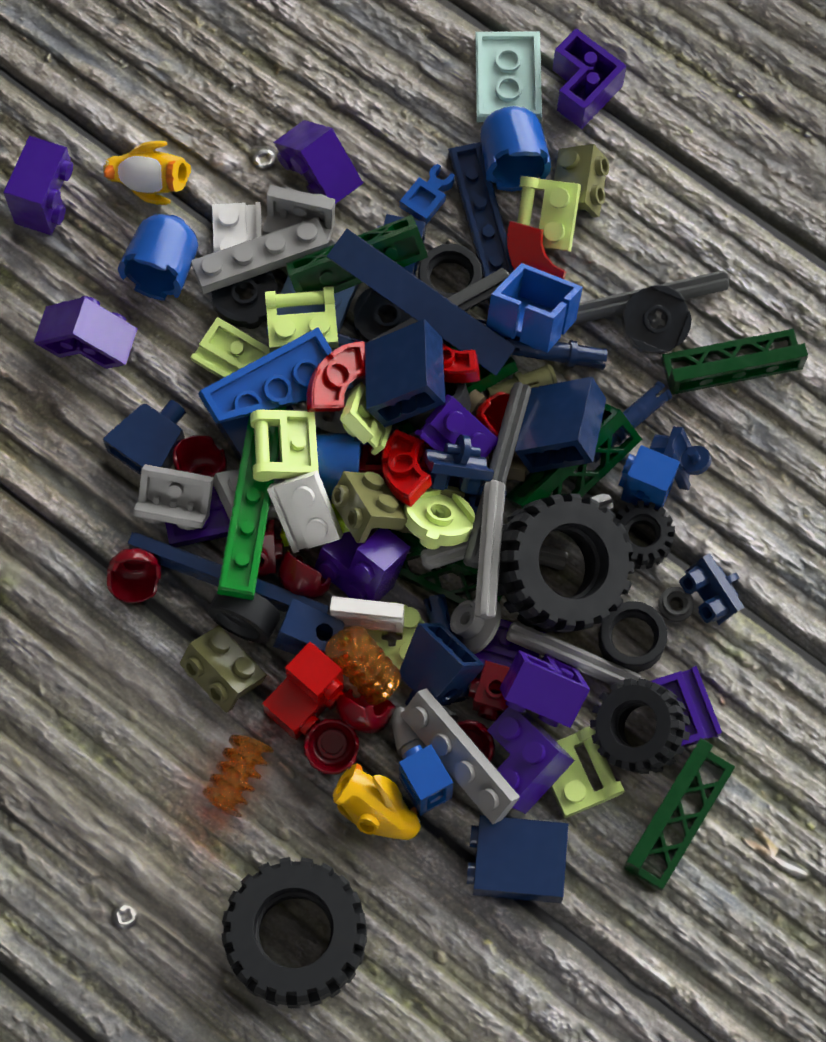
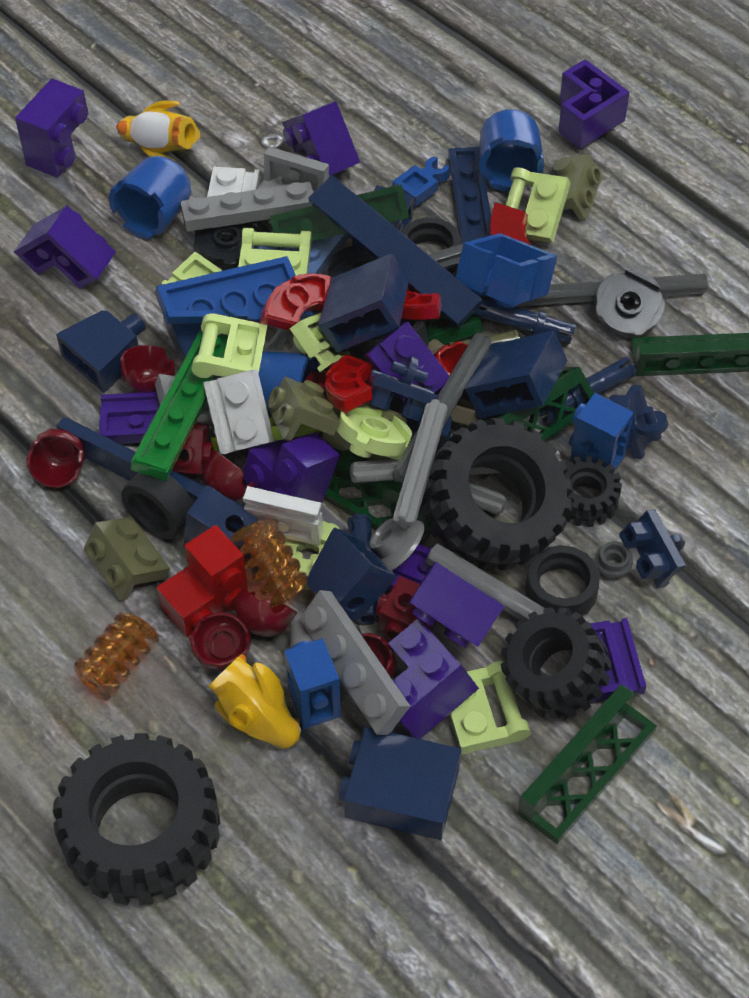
camera: 10 degrees right, 15 degrees down
light grey bracket [133,464,214,530] -> none
light aqua tile [475,31,542,122] -> none

